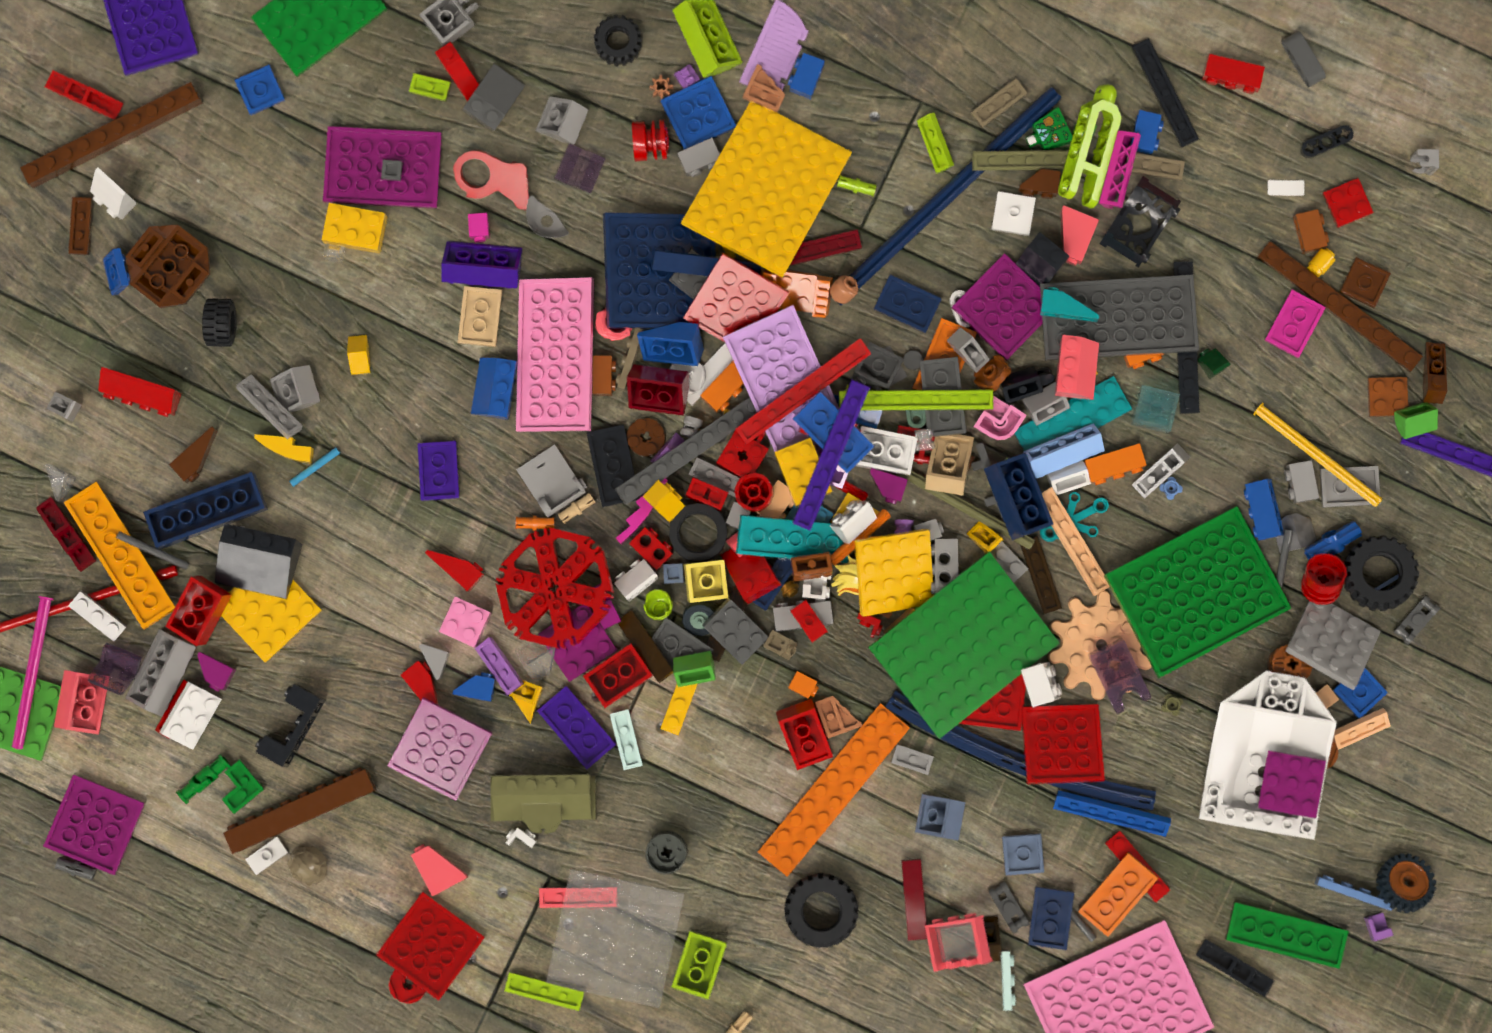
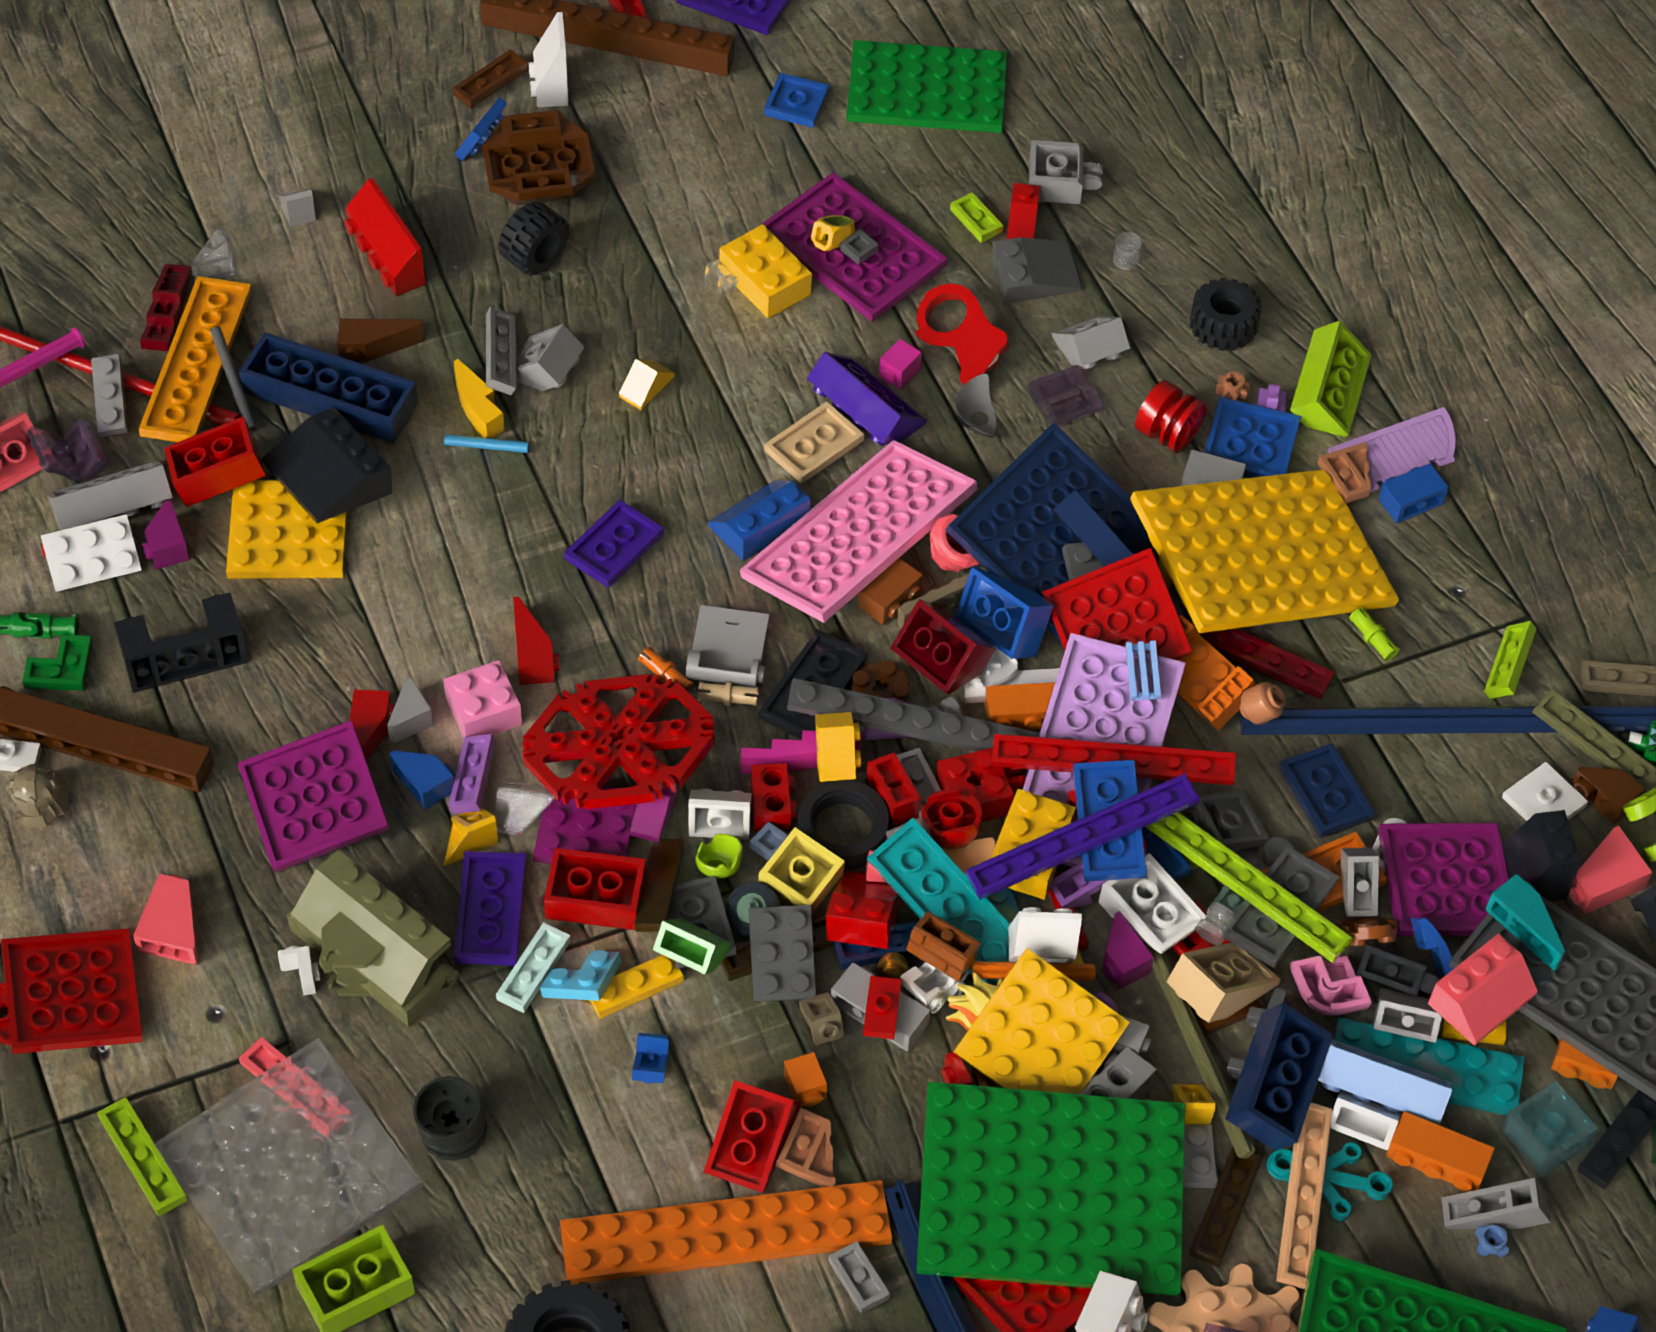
camera: 35 degrees right, 30 degrees down
none -> medium azure plate [540,950,622,1001]
none -> blue bracket [632,1033,669,1083]
none -> yellow rock [811,215,855,251]
none -> clear wheel [1113,232,1142,270]
none -> light blue tile [1125,640,1161,701]
none -> blue slope [1411,916,1453,976]

